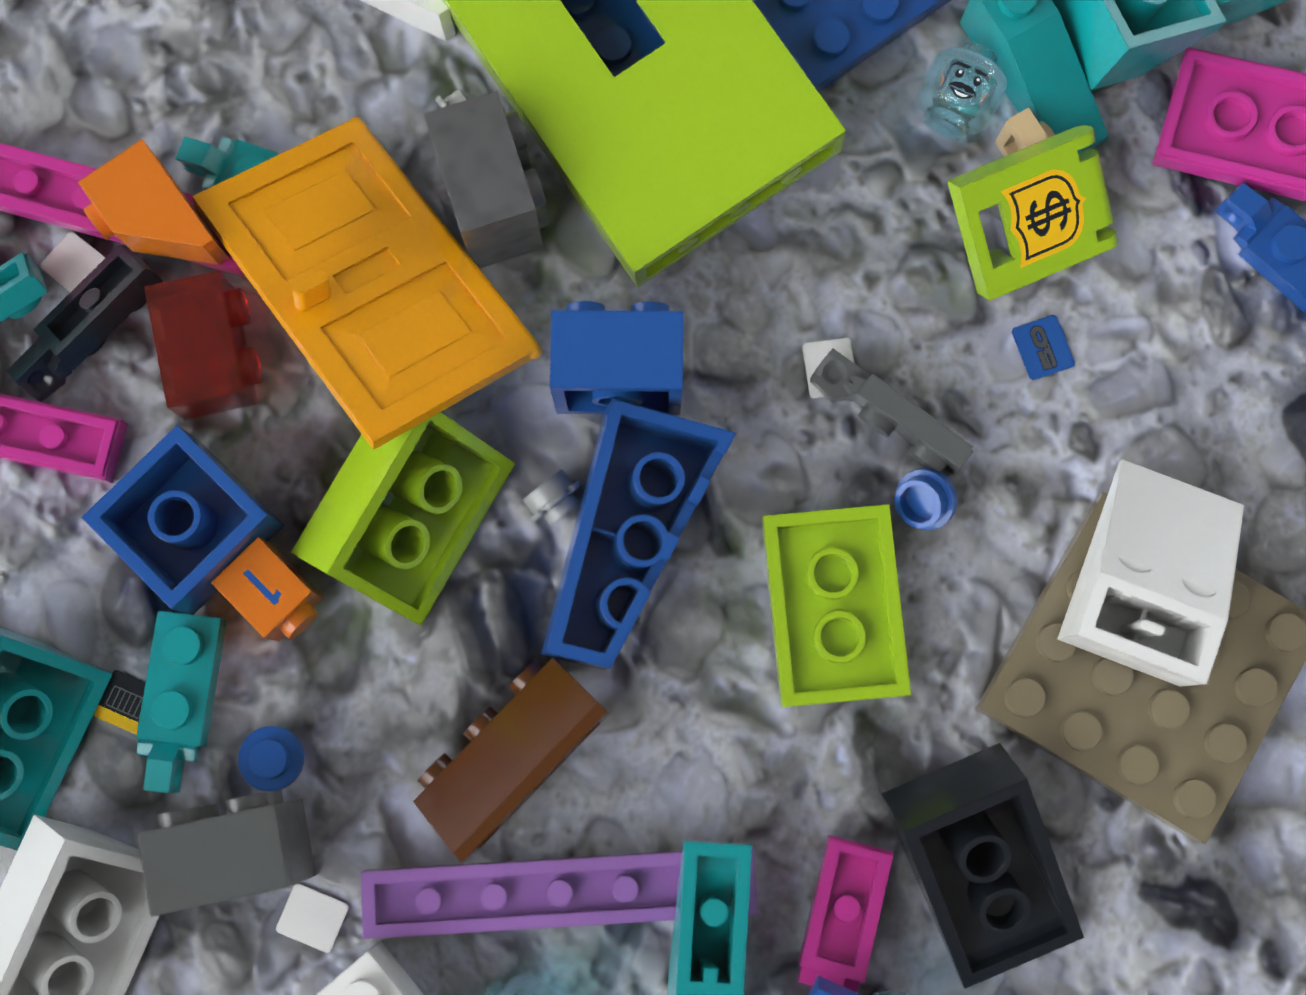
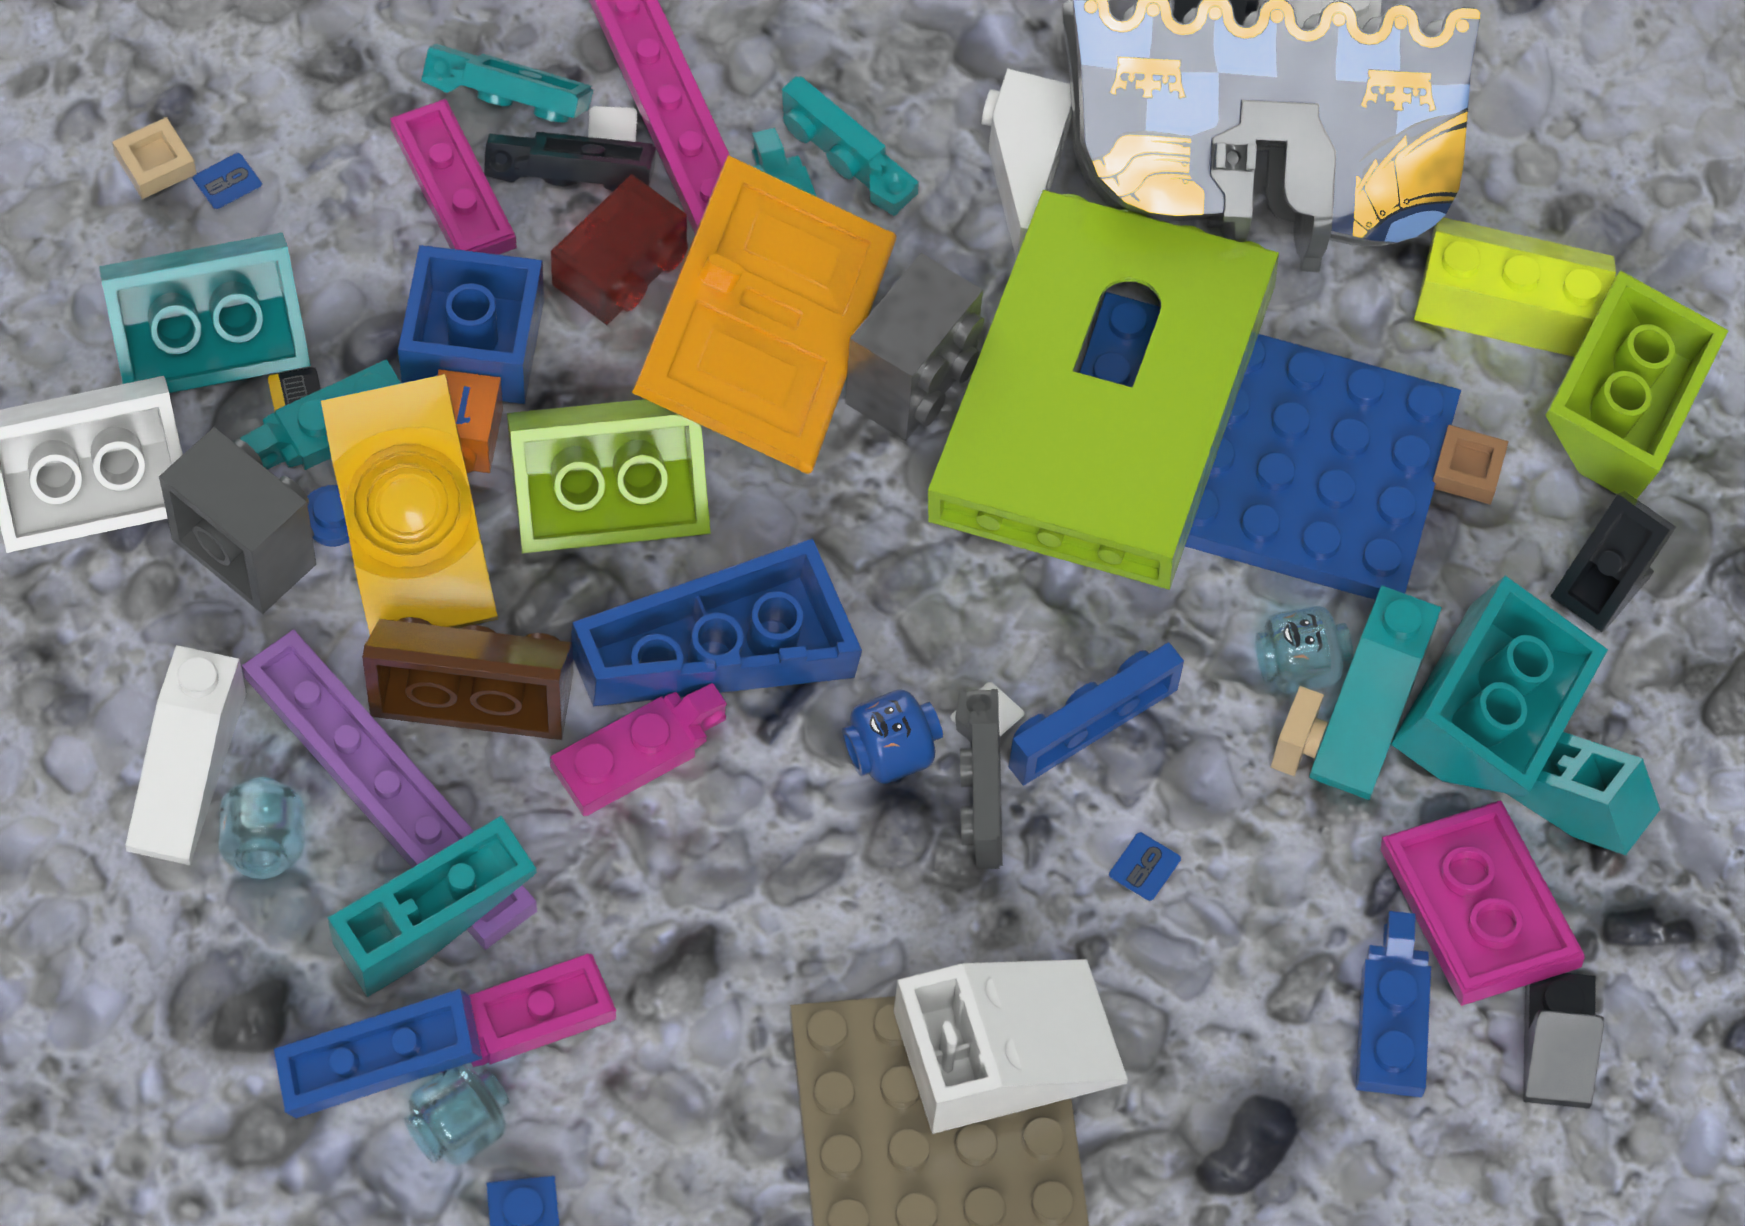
camera: 50 degrees right, 20 degrees down
orange slope [78,139,229,265] -> none
white sticker [276,883,349,953] -> none
light grey plate [522,469,581,526] -> none
blue brick [550,301,683,415] -> none
lime plate [761,504,911,708] -> none
black slope [881,743,1084,989] -> none
blue plate [894,467,958,530] -> none
lime container [947,125,1118,301] -> none
none -> yellow slope [321,374,498,635]
none -> dark pink hinge [550,683,727,816]
none -> teal hinge [782,75,919,216]
none -> blue head [842,689,943,784]
none -> blue plate [1008,642,1184,786]

